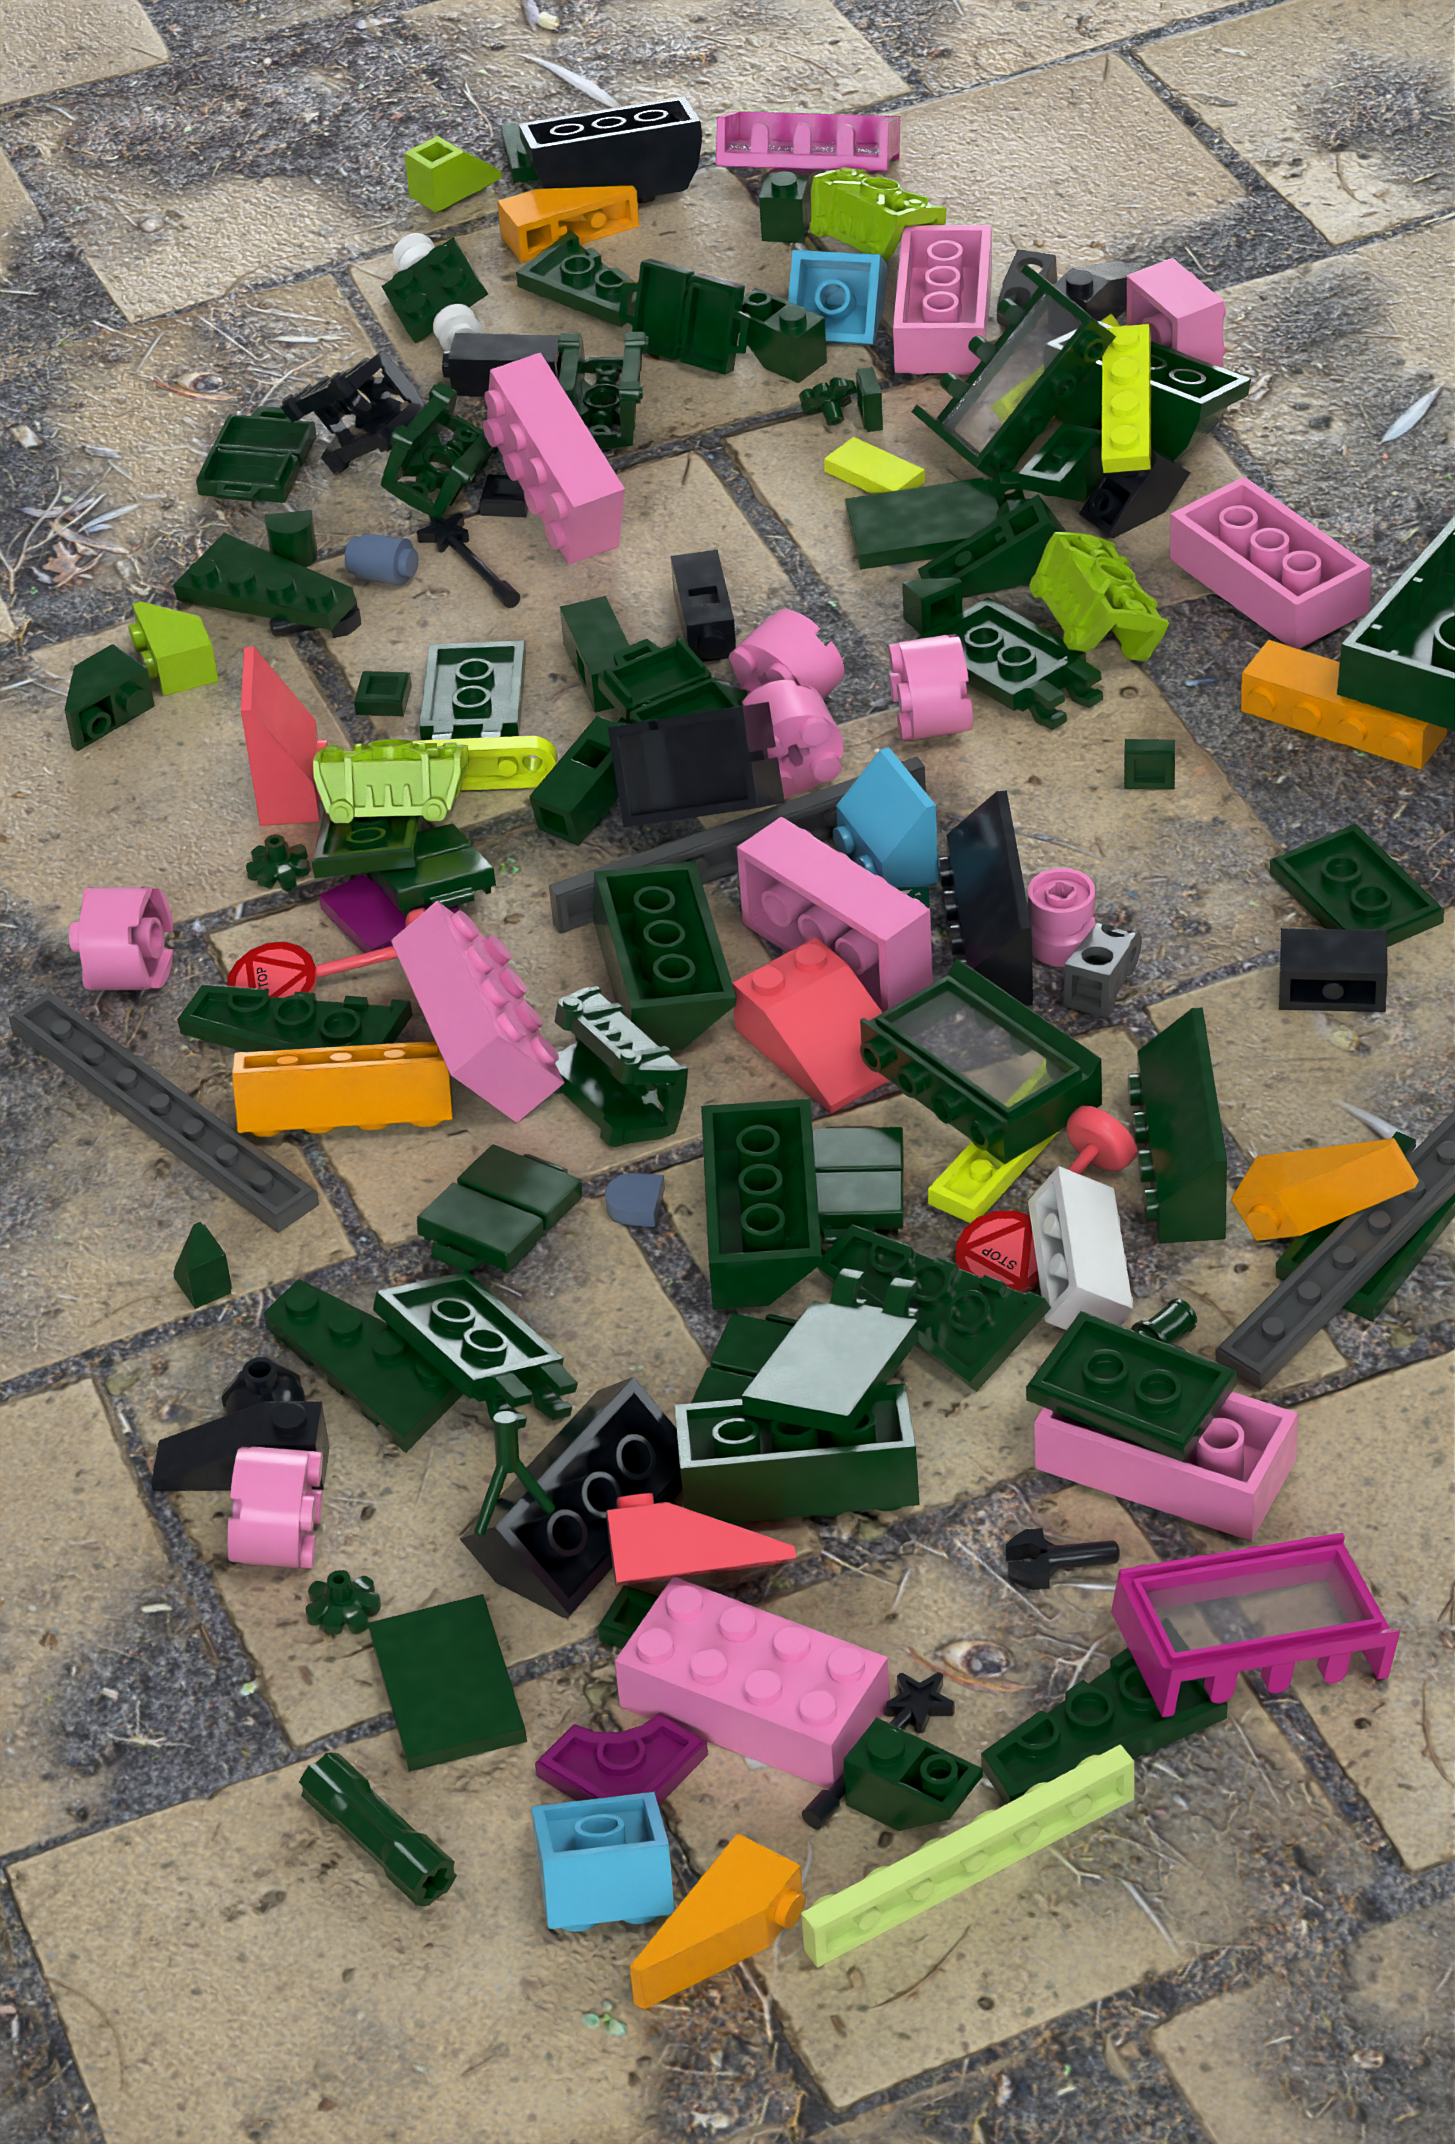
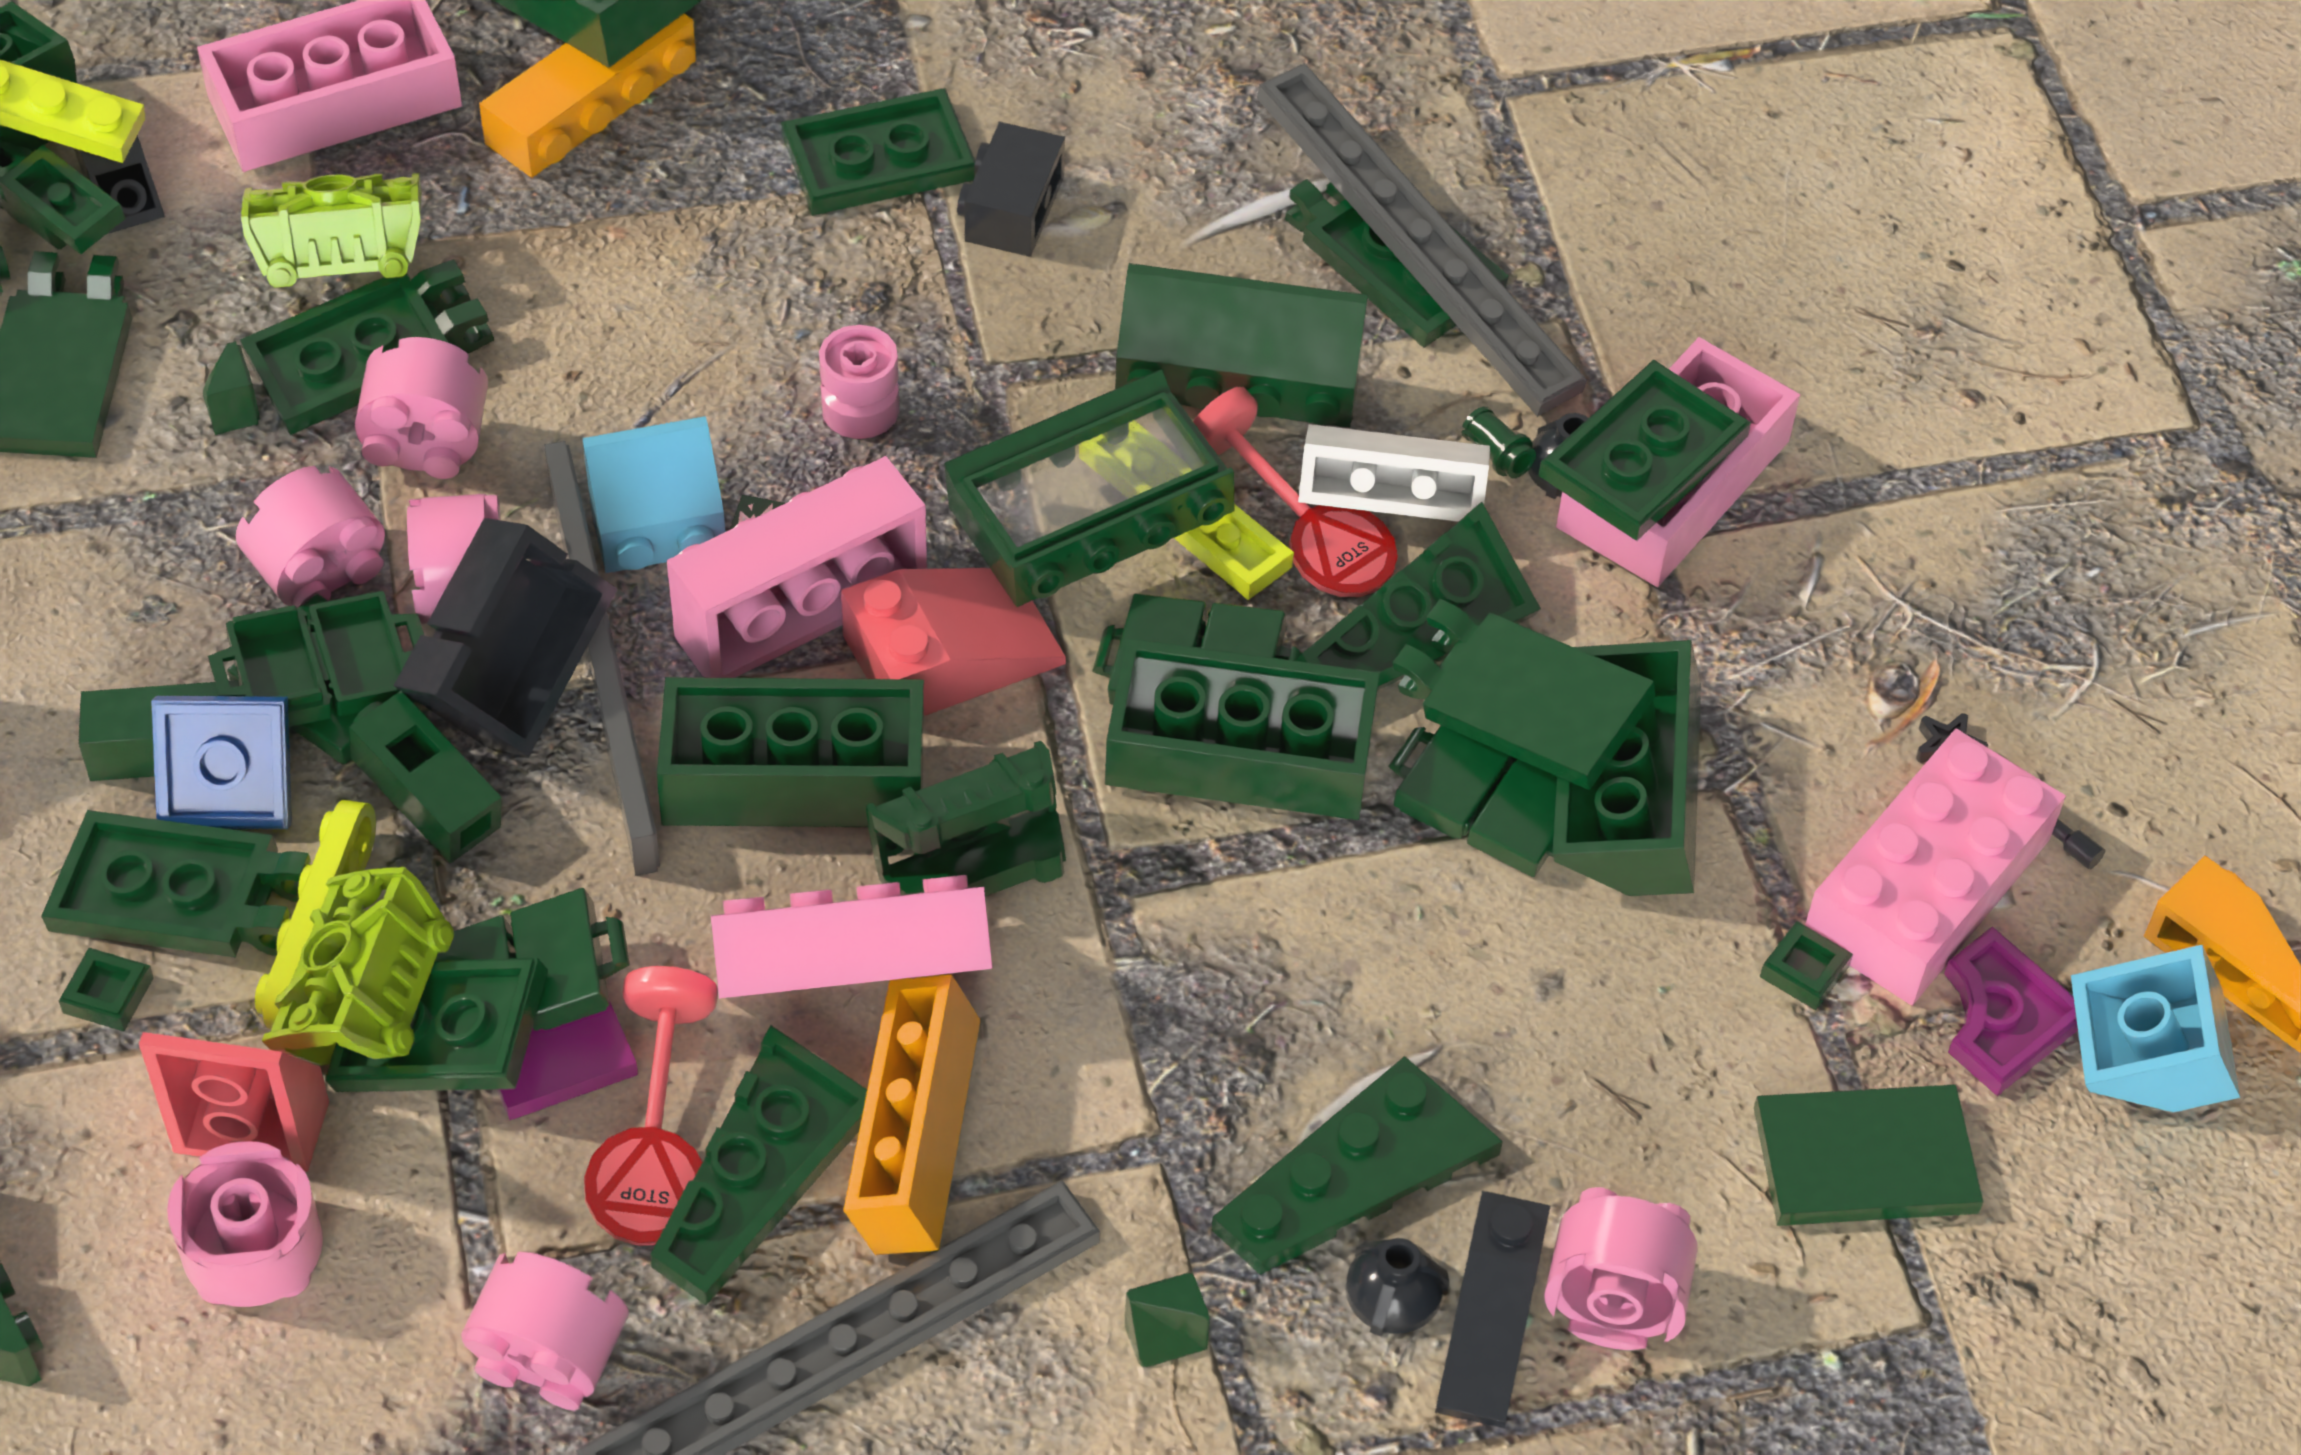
camera: 85 degrees left, 10 degrees up
dark green plant [246,834,311,890] -> none
dark green axle [299,1752,457,1906] -> none
dark green plant [305,1570,381,1635] -> none
dark green tile [373,1271,578,1429] -> none
dark green piece [417,1144,582,1274] -> none
black slope [460,1377,682,1618] -> none
dark green plant [474,1411,555,1537] -> none
sand blue tile [605,1173,665,1227] -> none
coral slope [606,1493,796,1587] -> none
black brick [670,550,736,662] -> none
yellowish green plate [801,1745,1134,1968] -> none
dark green slope [843,1717,983,1831] -> none
dark green slope [918,494,1066,598] -> none
black slope [938,790,1033,1011] -> none
dark green wing [981,1619,1228,1804] -> none
black bar [1006,1528,1120,1590] -> none
dark grey leg [1063,922,1142,1018] -> none
dark pink window [1111,1533,1400,1717] -> none
dark green tile [1124,739,1175,790] -> none
light orange slope [1231,1138,1419,1241] -> none
none -> tile [152,696,292,829]
none -> bright pink brick [167,1141,323,1307]

